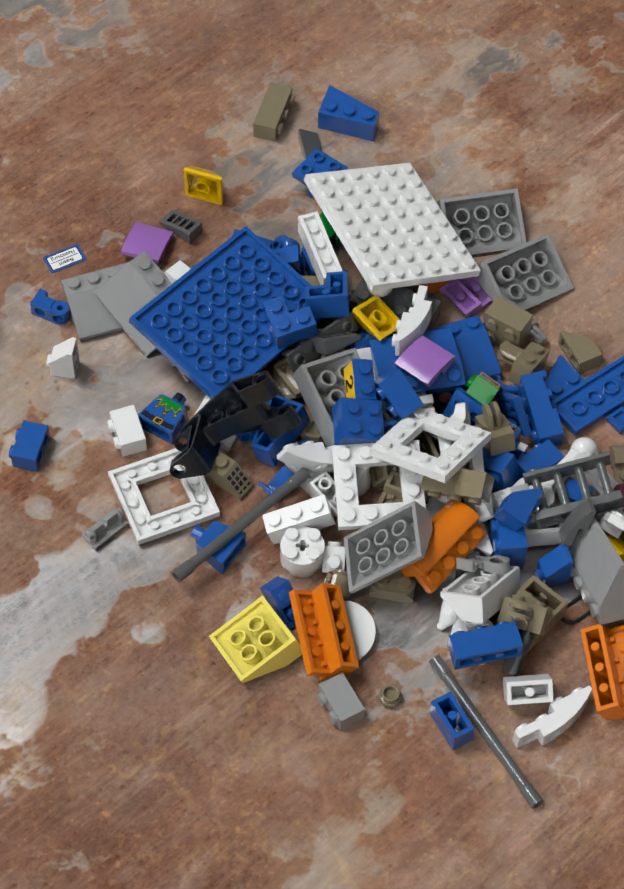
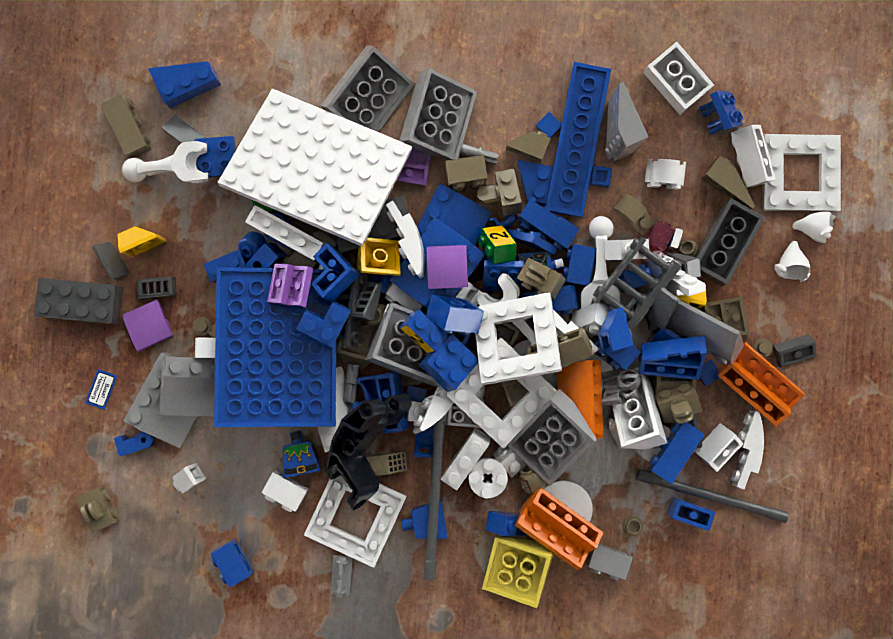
camera: 40 degrees left, 30 degrees up
none -> dark grey brick [34,278,123,325]
none -> dark grey slope [92,242,129,281]
none -> white piece [122,141,209,184]
none -> medium lavender slope [267,264,313,307]
none -> blue tile [535,112,562,138]
none -> blue wedge [639,335,707,380]
none -> blue tile [700,360,719,386]

